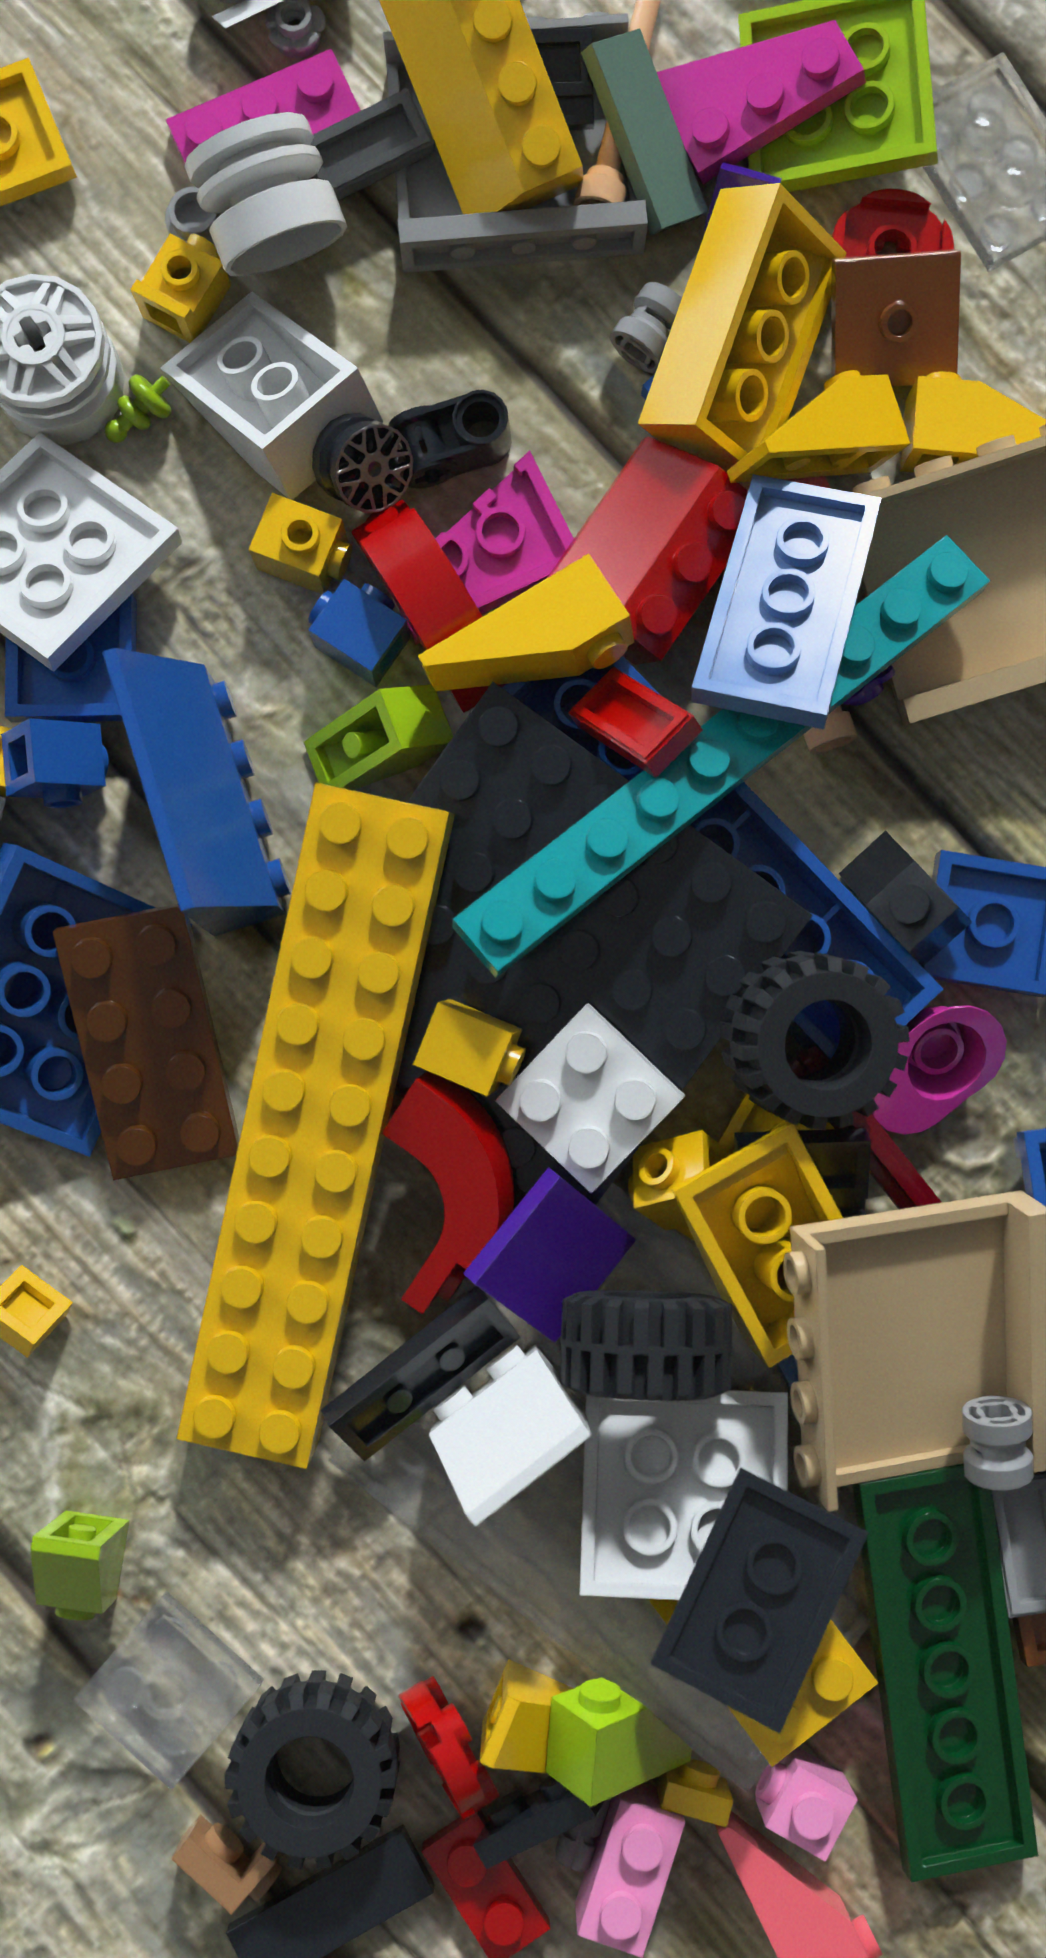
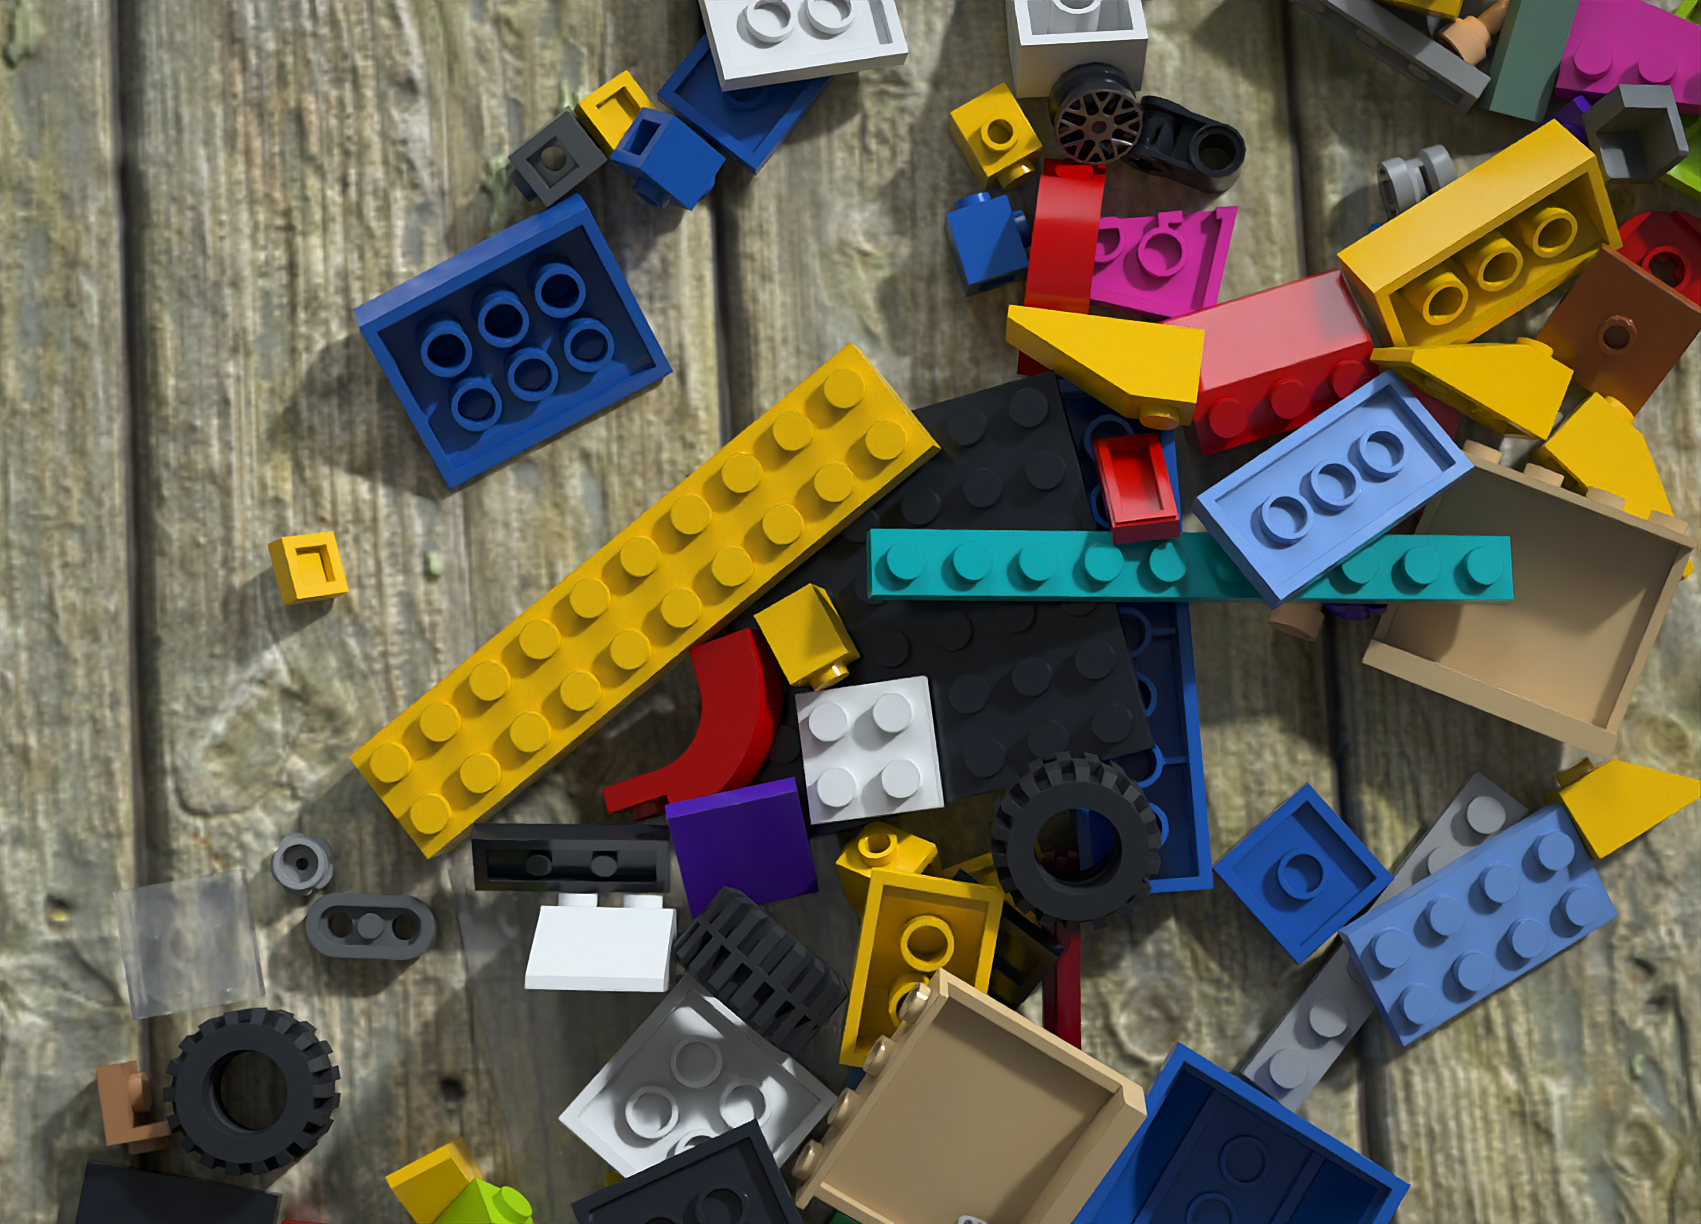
camera: 40 degrees right, 0 degrees up
lime slope [30,1510,130,1620] -> none
reddish brown plate [53,904,240,1181] -> none
blue slope [102,648,291,937] -> none
lime slope [303,684,453,791] -> none
red plate [398,1676,499,1821] -> none
black slope [839,830,972,965] -> none
dark pink piece [872,1005,1007,1135] -> none
none -> light grey plate [270,833,334,896]
none -> dark grey plate [305,892,438,960]
none -> dark grey panel [1581,84,1689,184]

